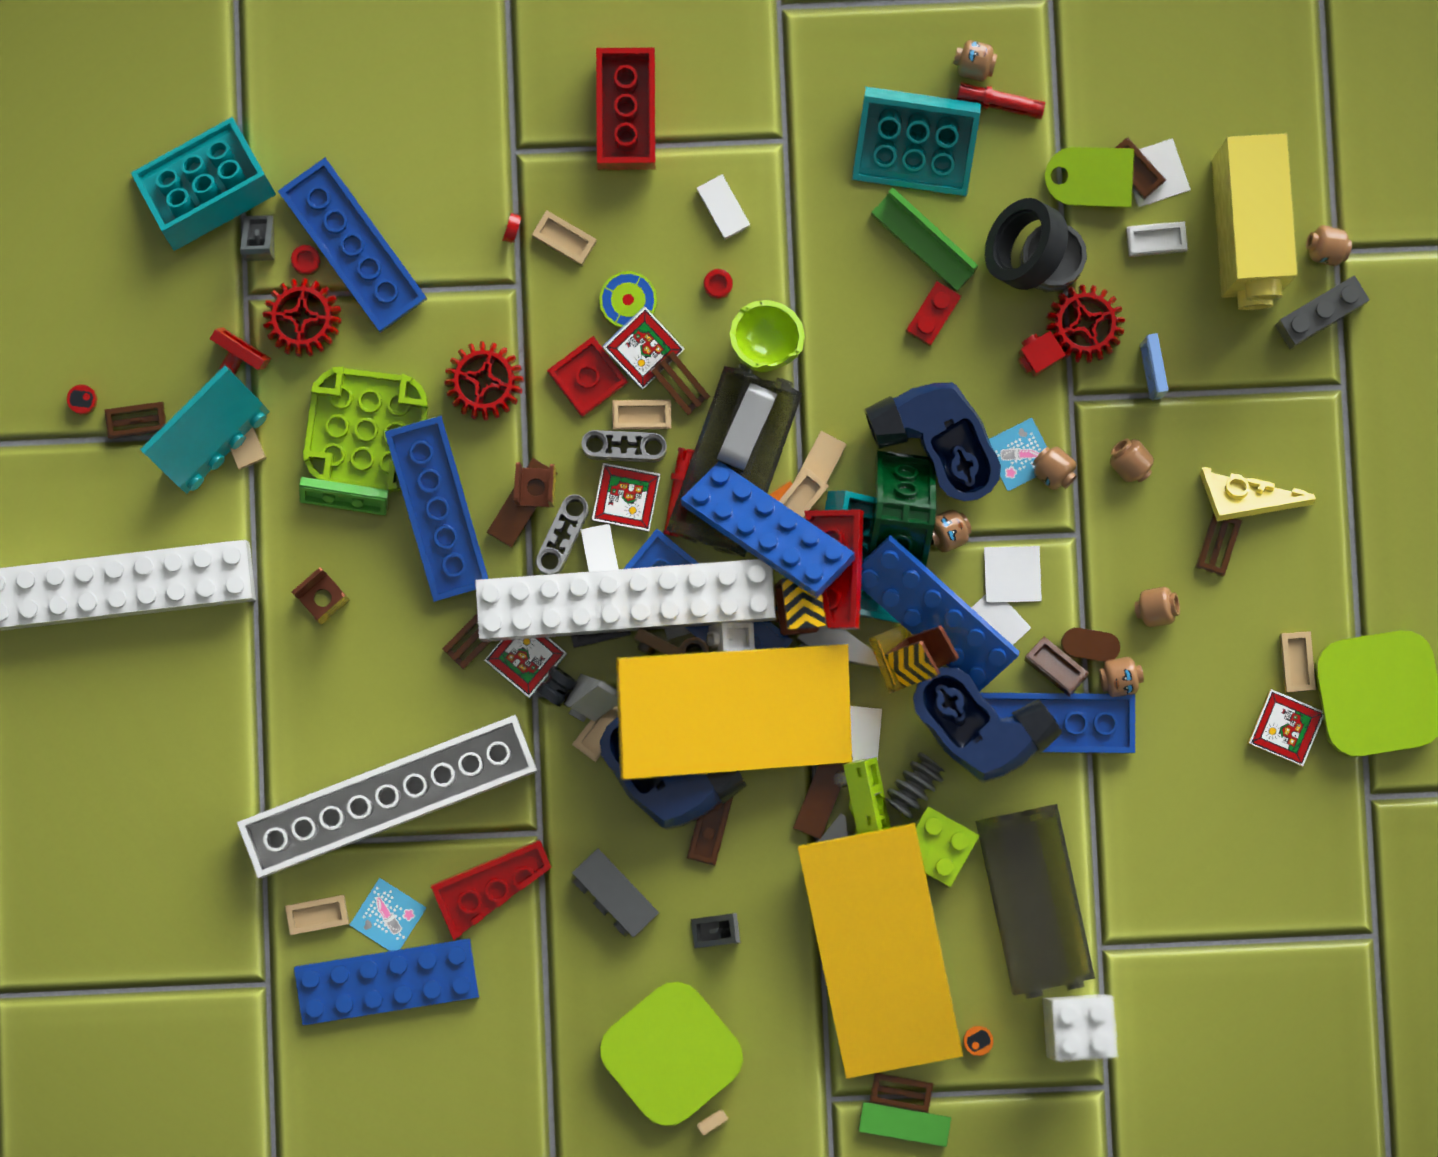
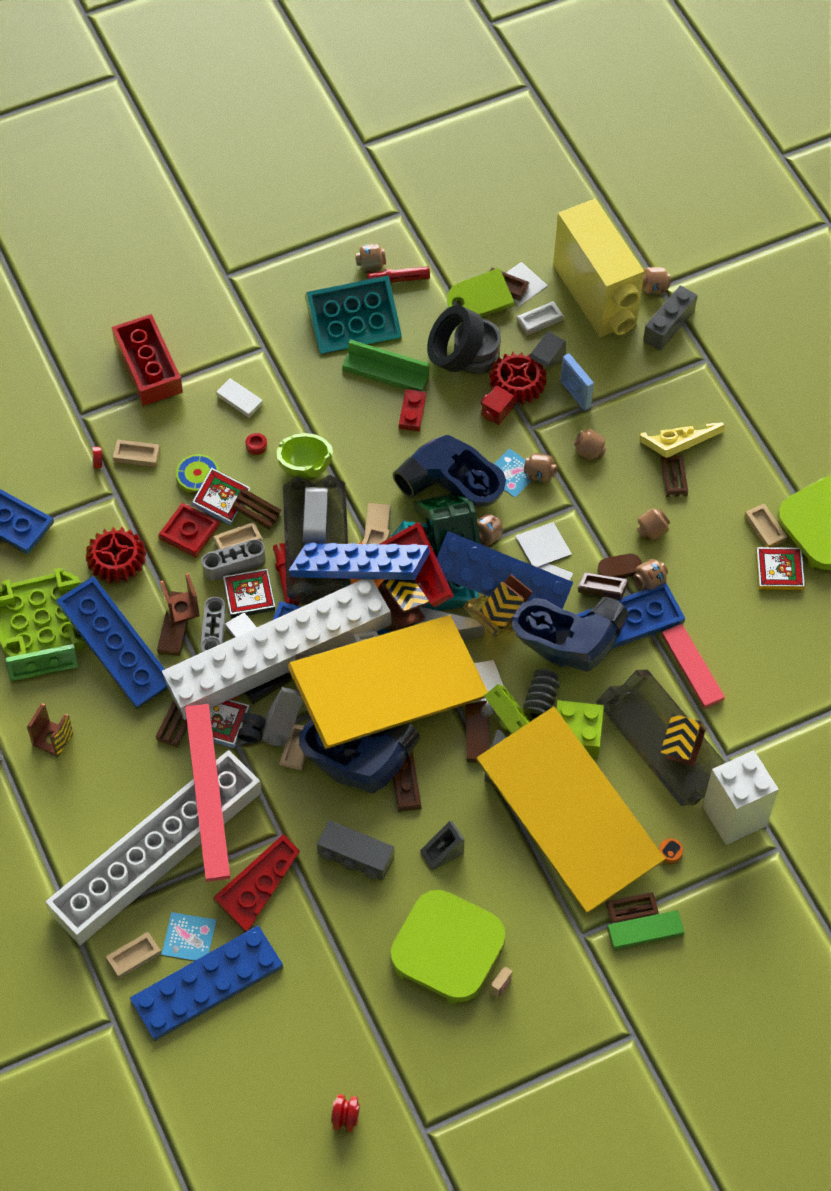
camera: 20 degrees left, 25 degrees down
none -> coral tile [185,704,230,882]
none -> dark grey slope [529,331,566,367]
none -> coral tile [661,624,725,709]
none -> piece [661,714,707,766]

